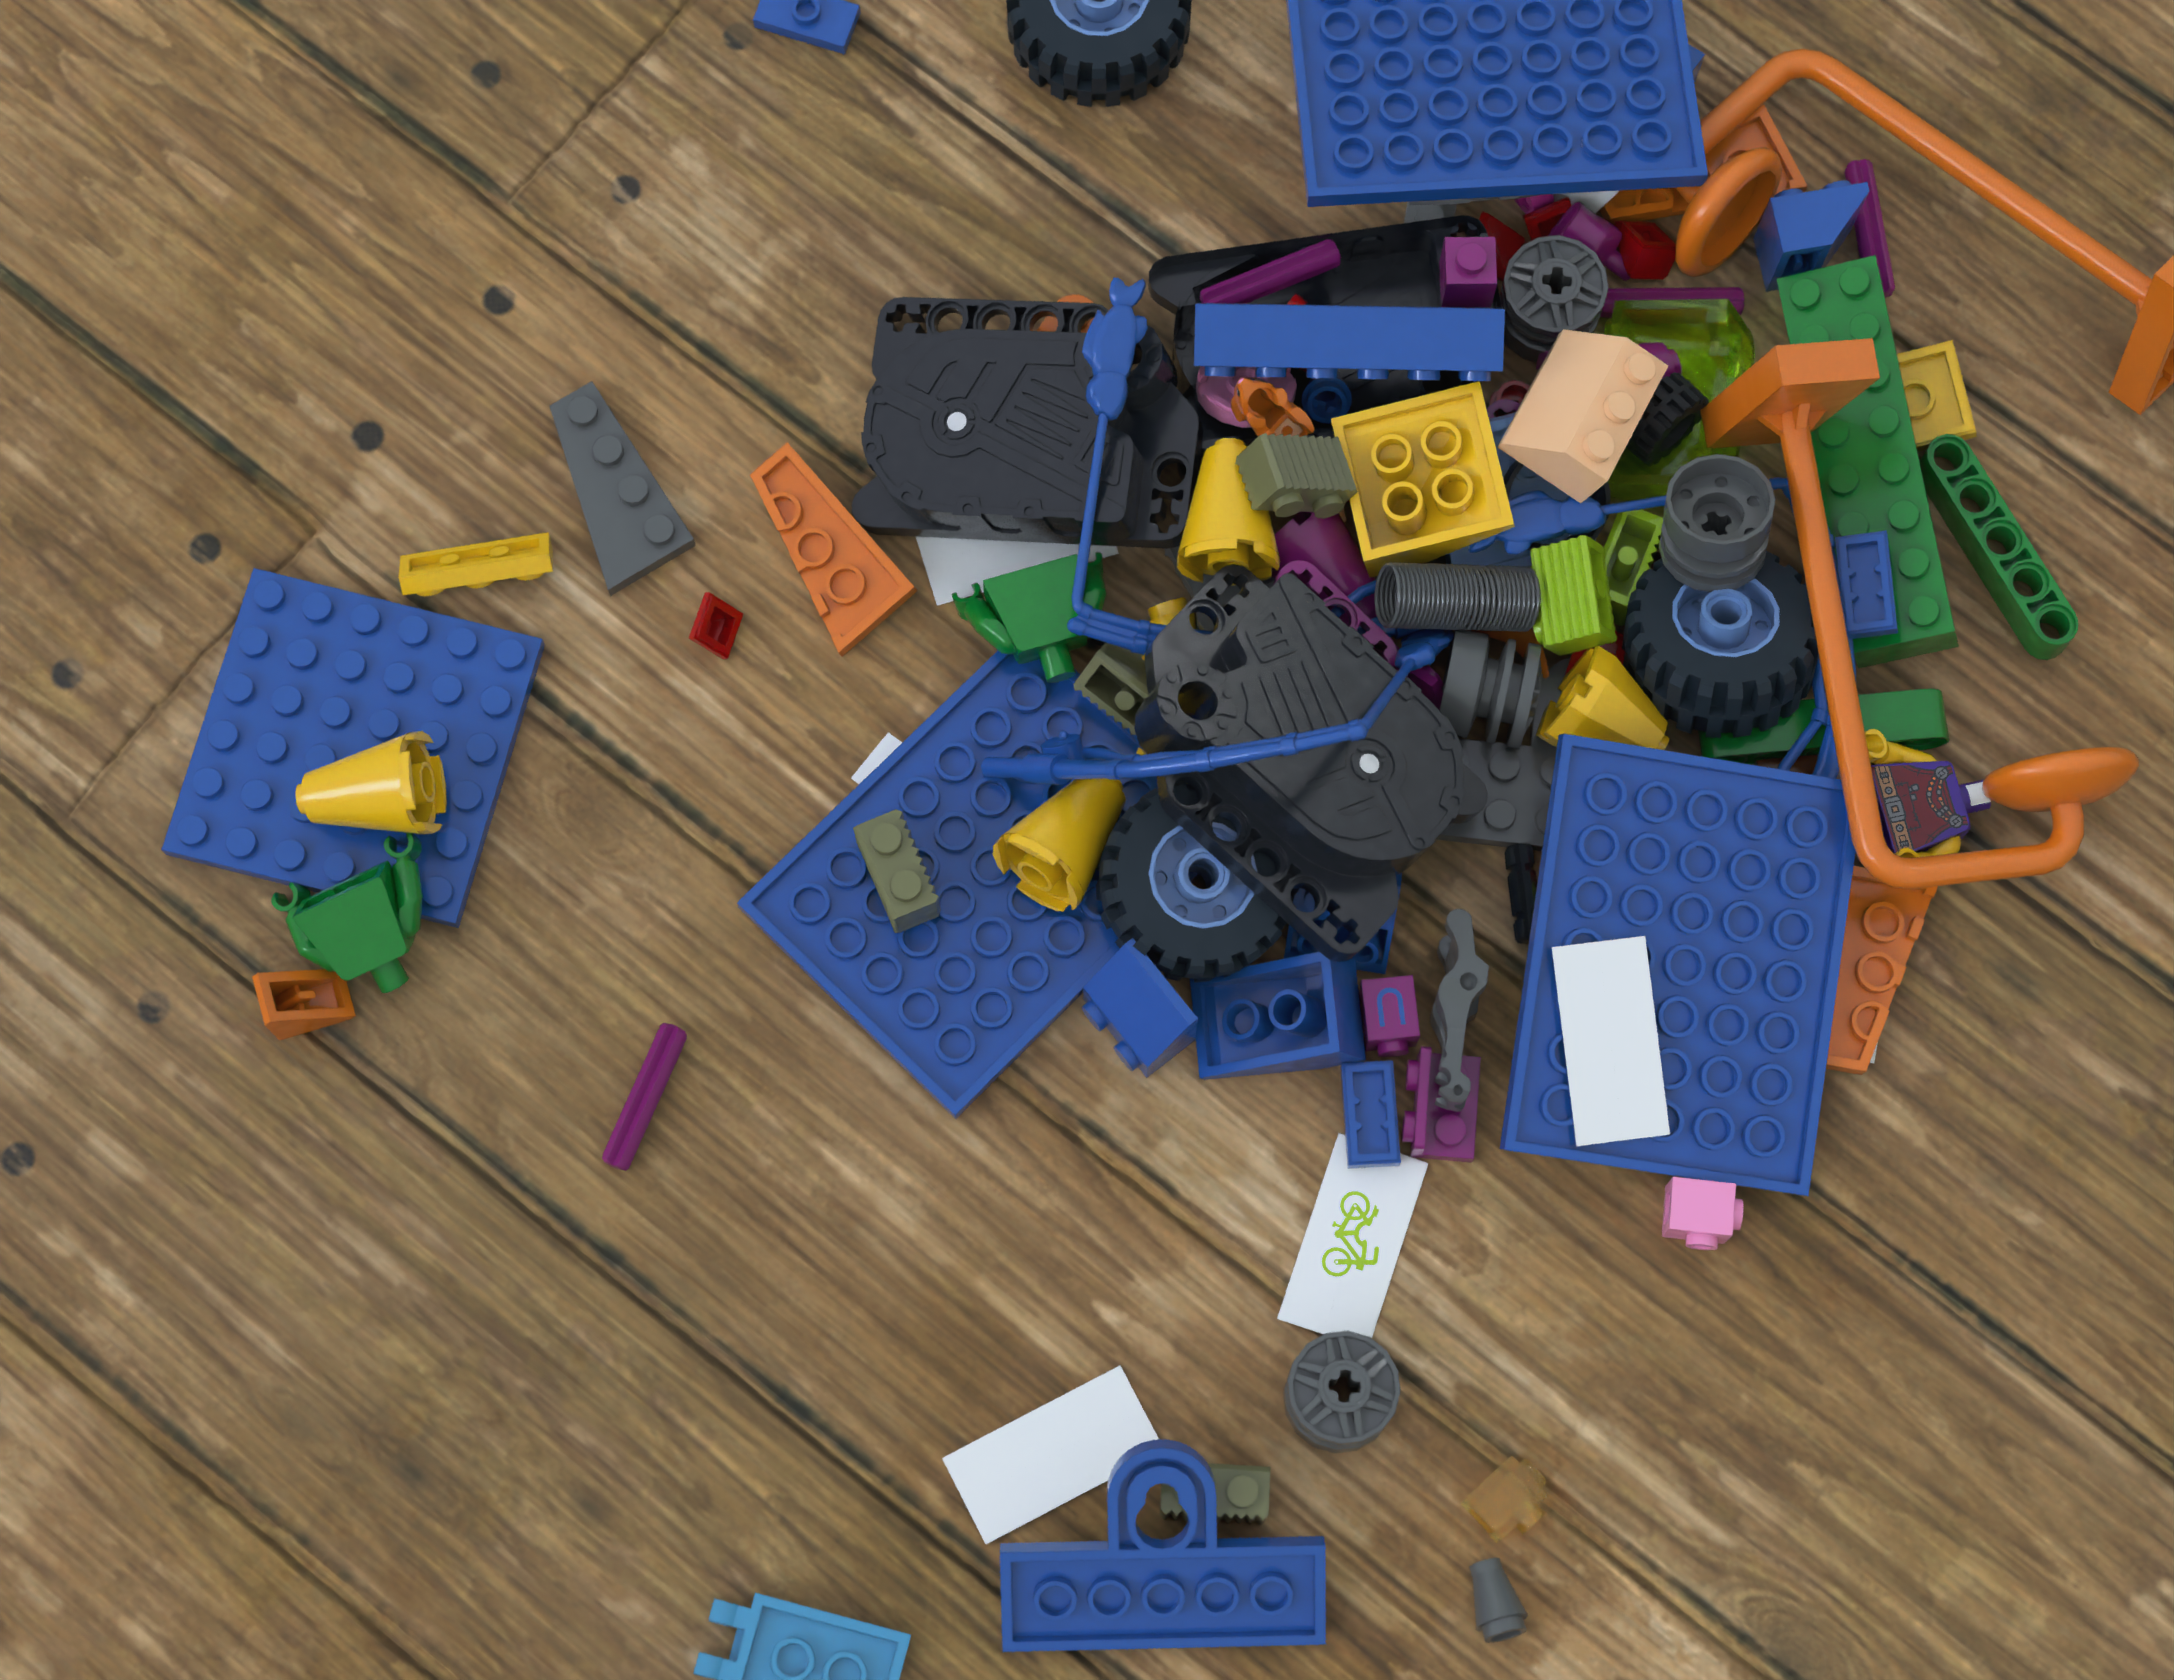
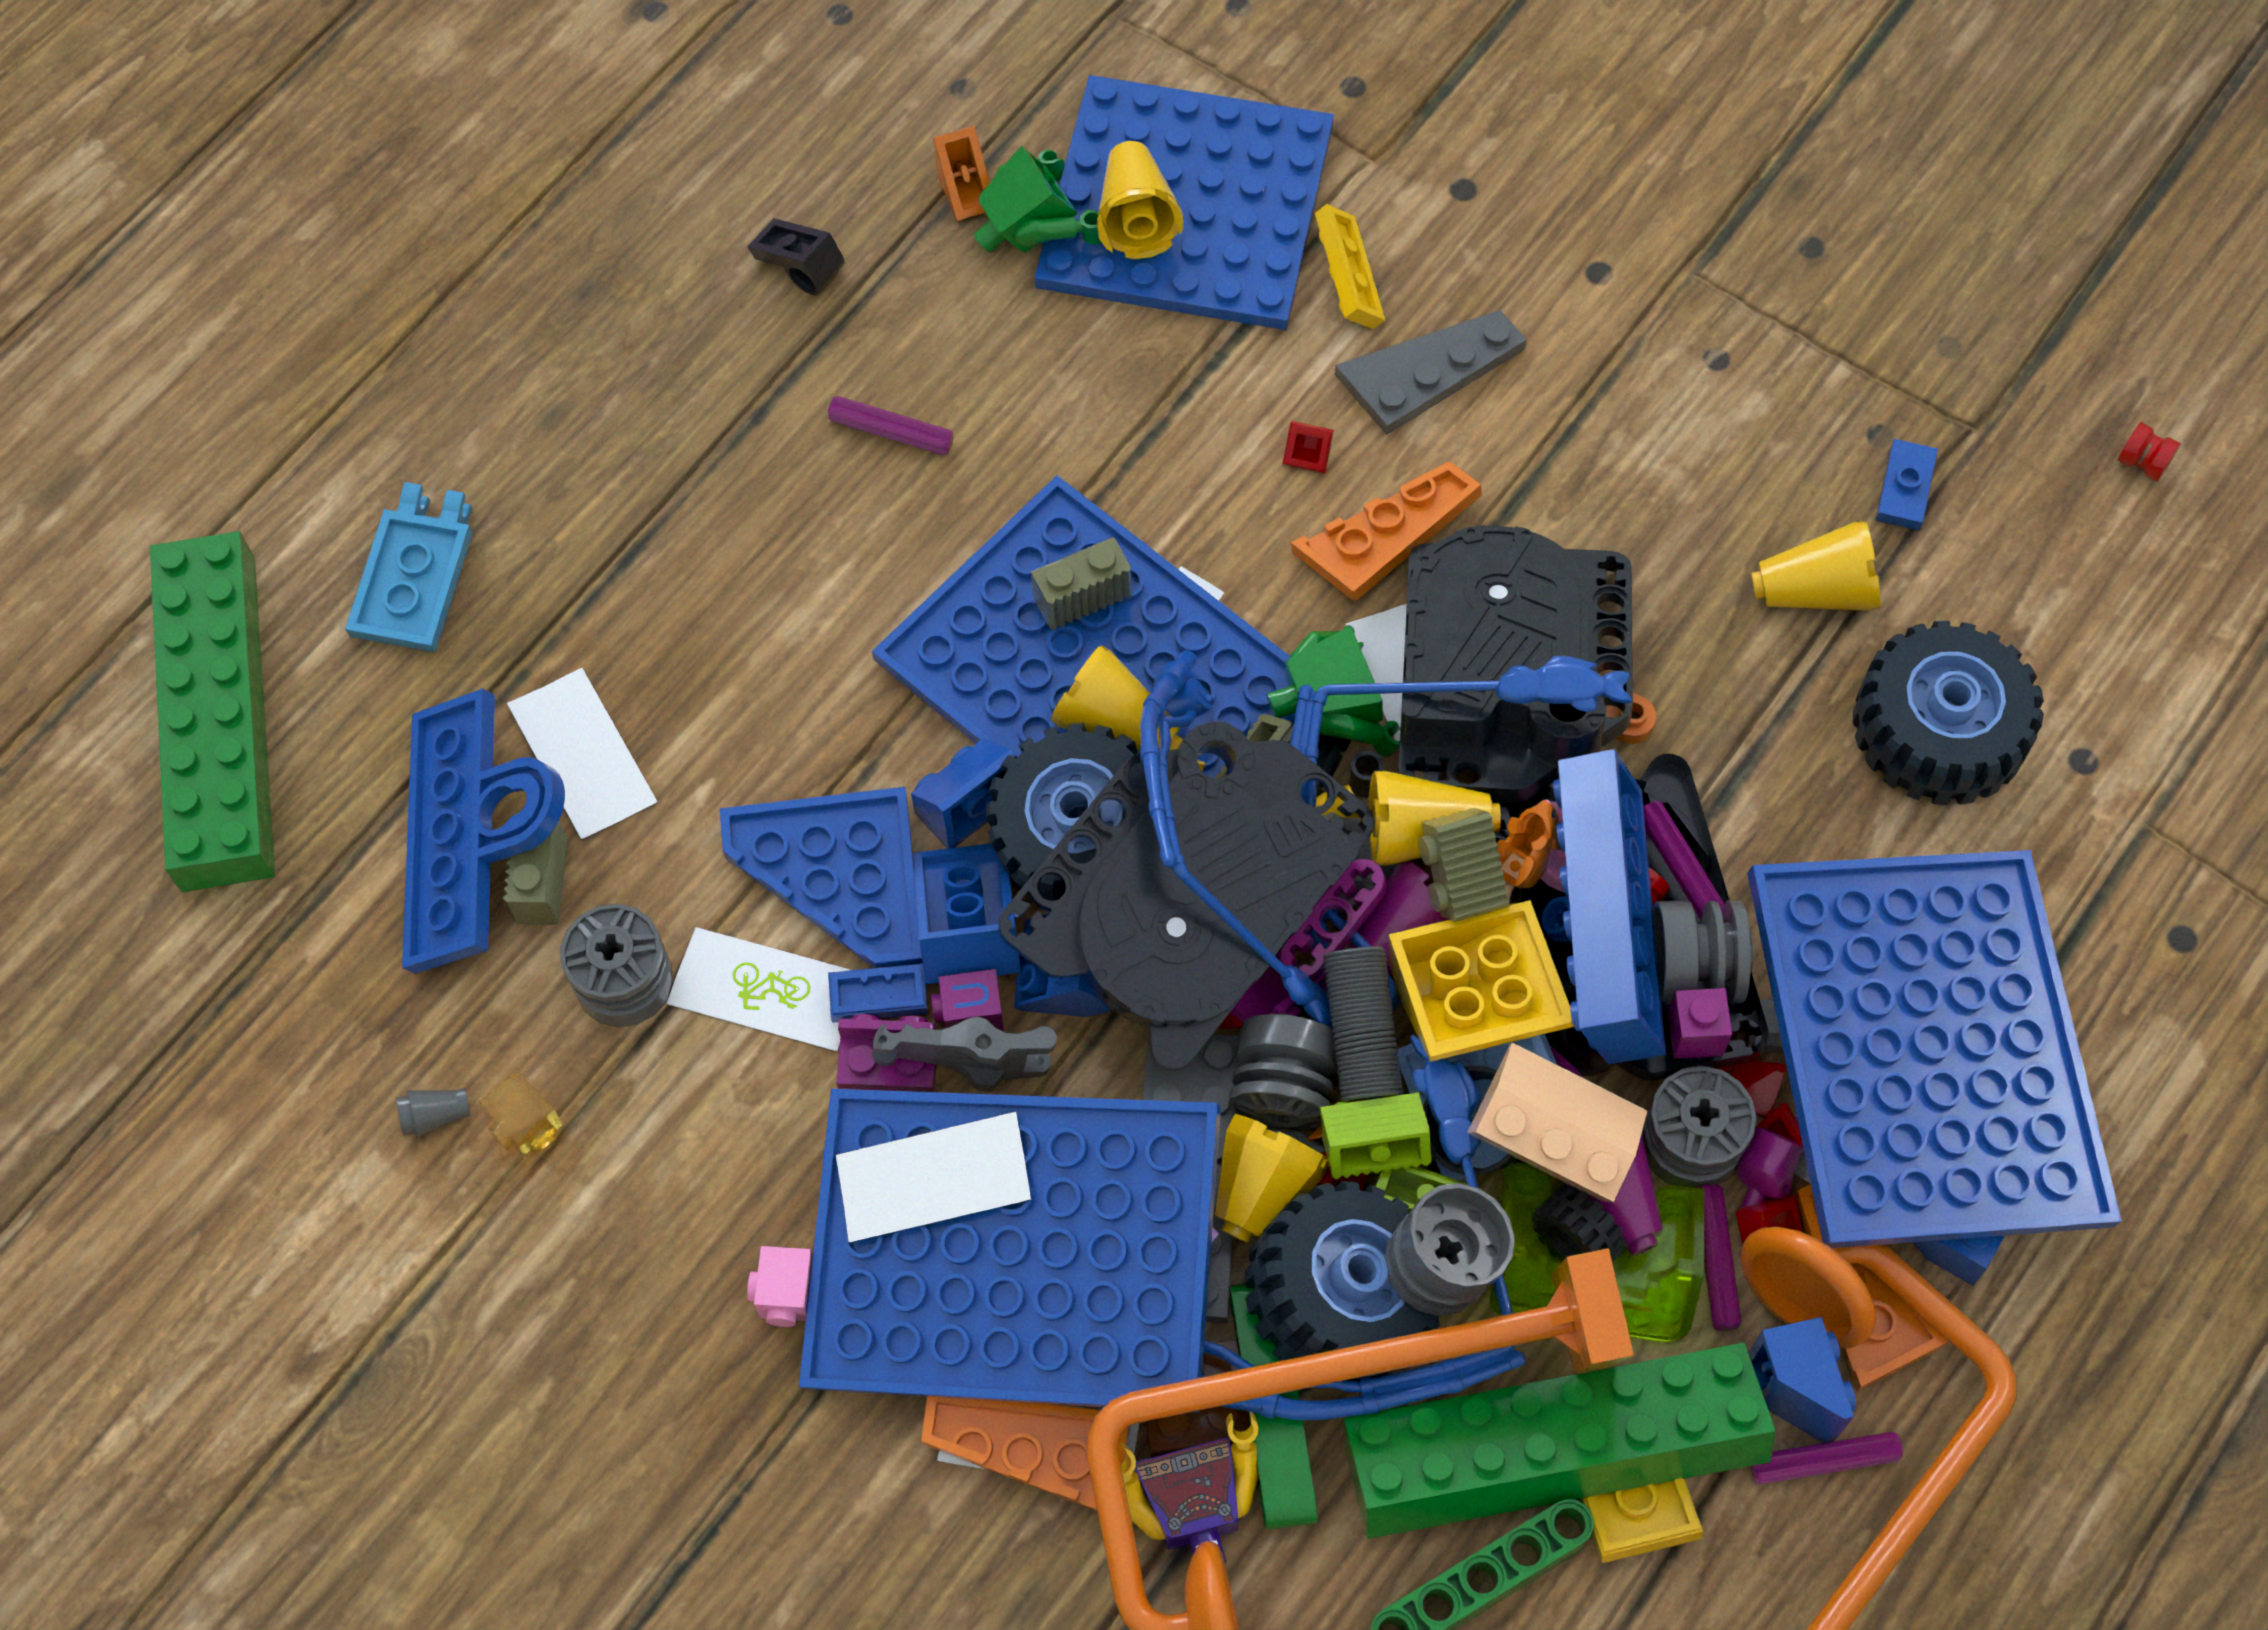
camera: 90 degrees right, 10 degrees down
blue plate [1835,530,1898,639] -> none
none -> blue plate [720,787,923,968]
none -> black plate [747,218,845,295]
none -> black hinge [1349,751,1384,798]
none -> dark grey wheel [1653,900,1753,1004]
none -> yellow cone [1751,521,1881,611]

